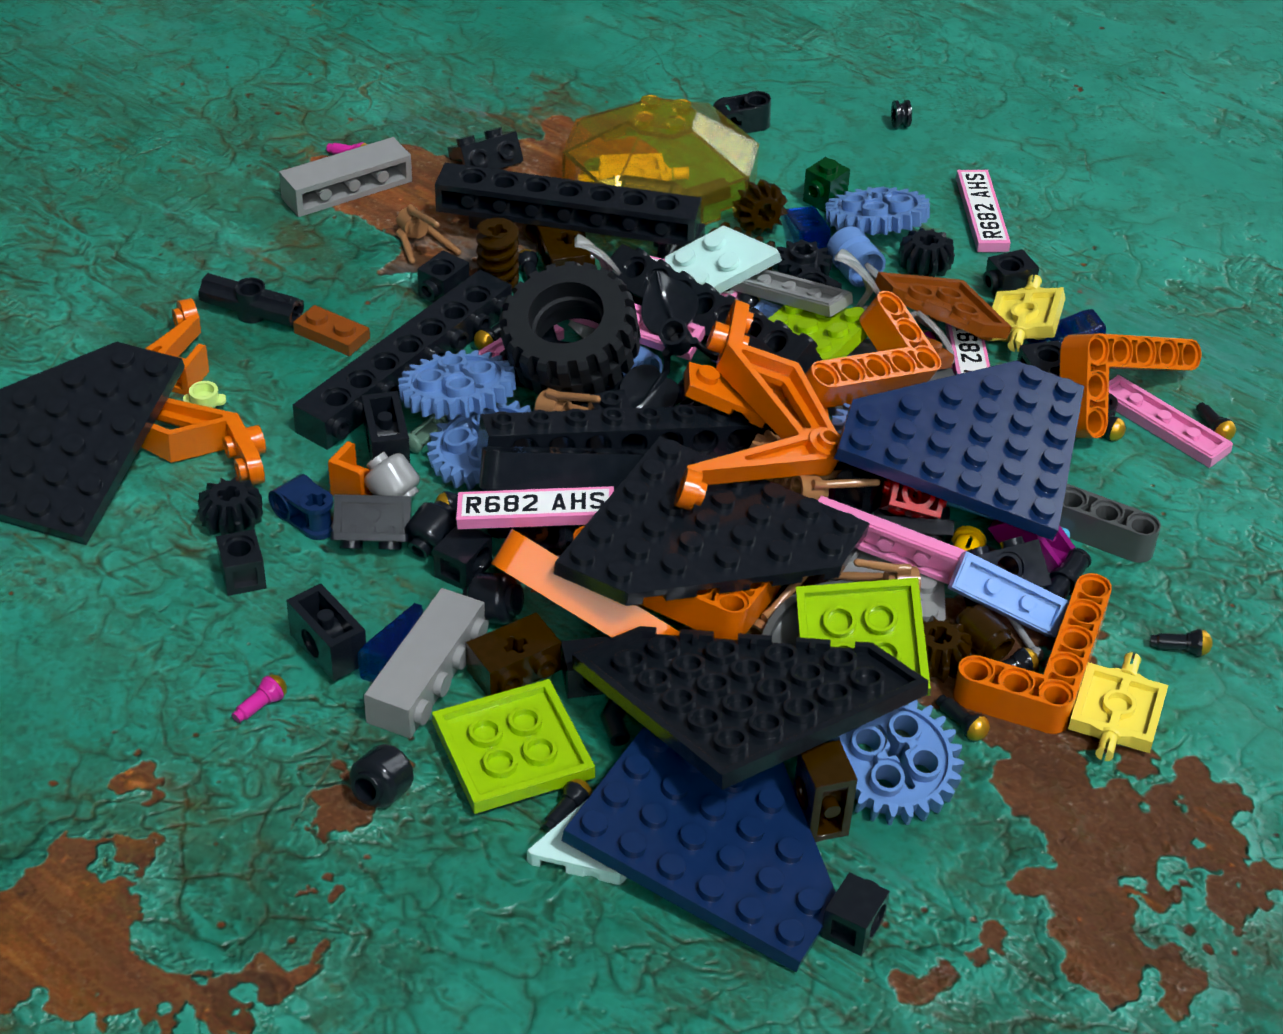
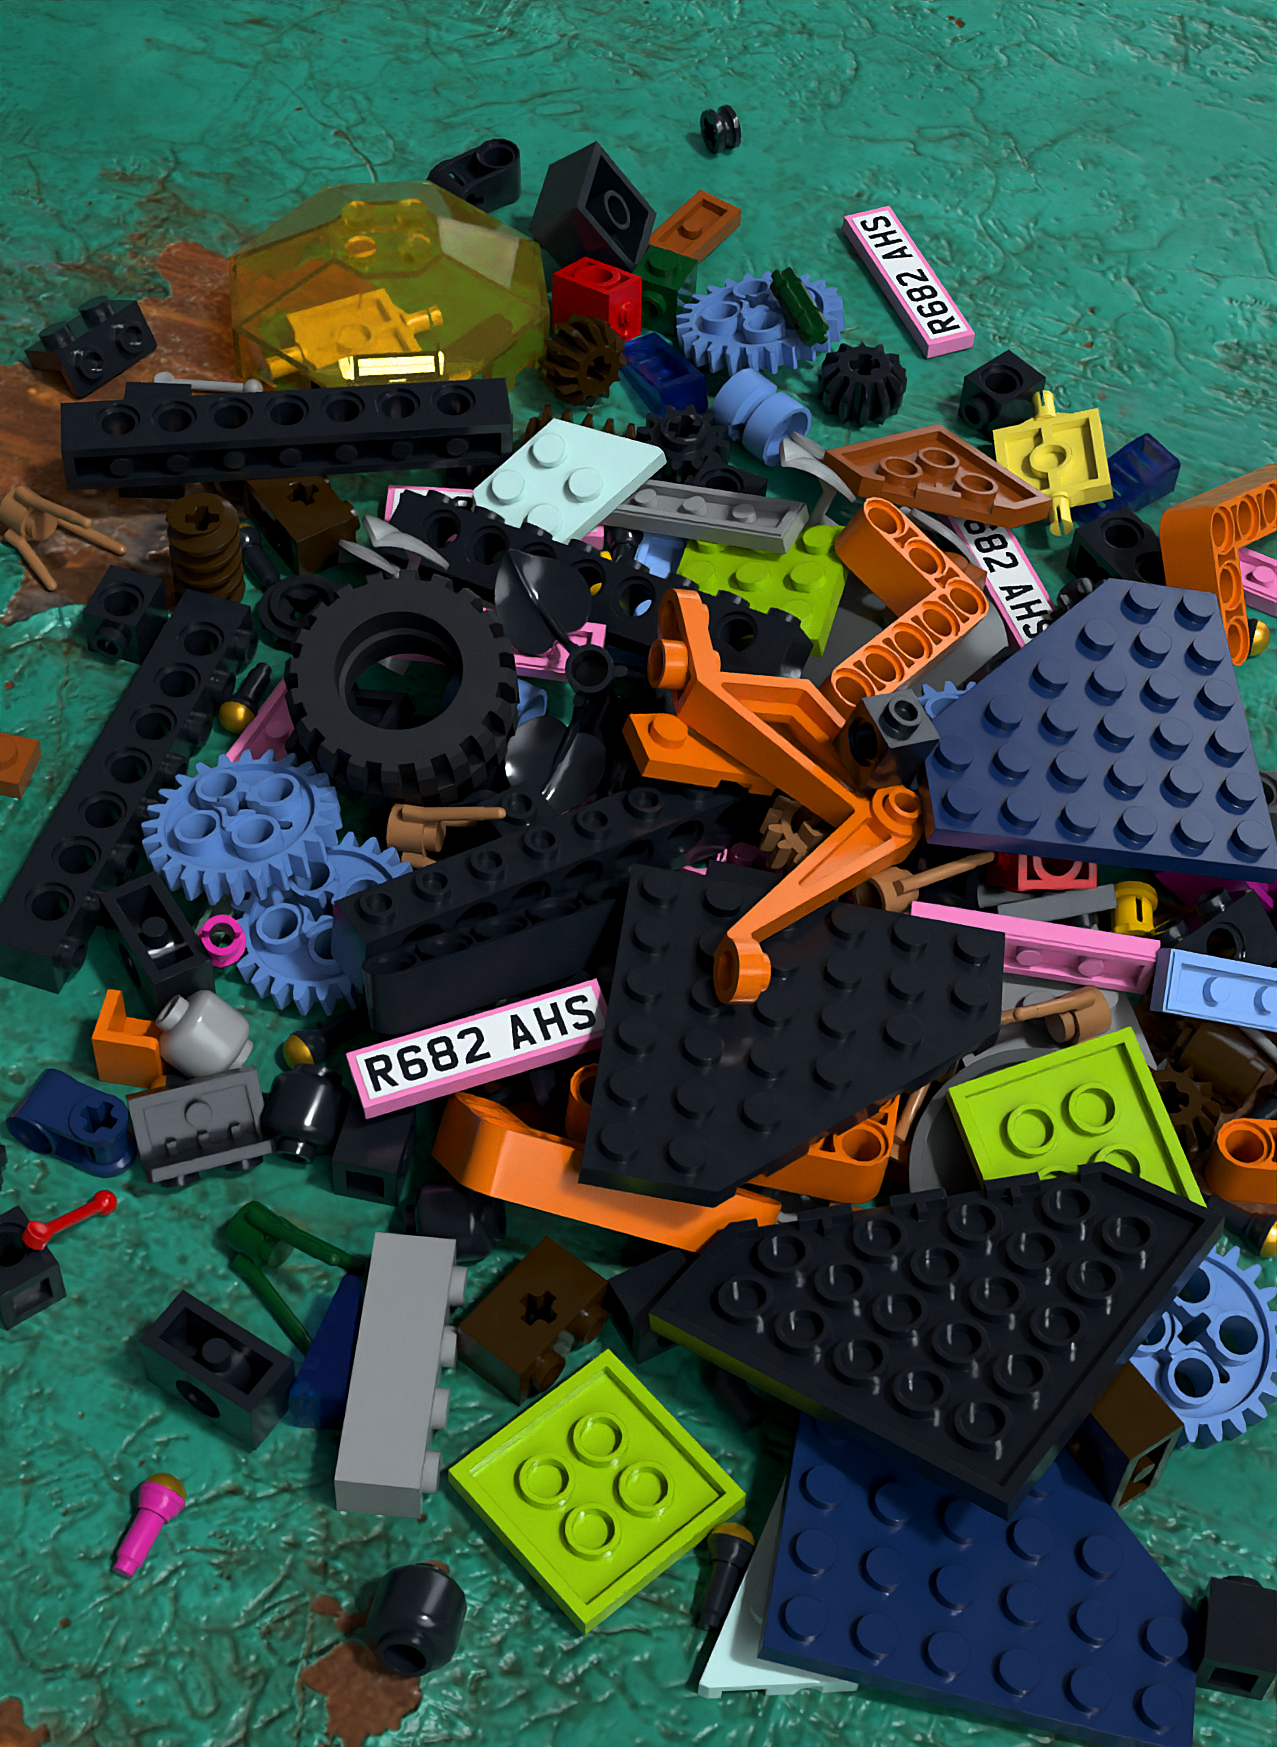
camera: 20 degrees left, 10 degrees up
none -> red hinge [21,1190,118,1250]
none -> dark pink pin [197,914,246,967]
none -> dark green plant [225,1201,365,1360]
none -> black brick [529,141,657,273]
none -> red head [552,256,642,342]
none -> dark orange plate [646,189,741,264]
none -> dark green axle [770,267,829,347]
none -> black brick [832,689,941,793]

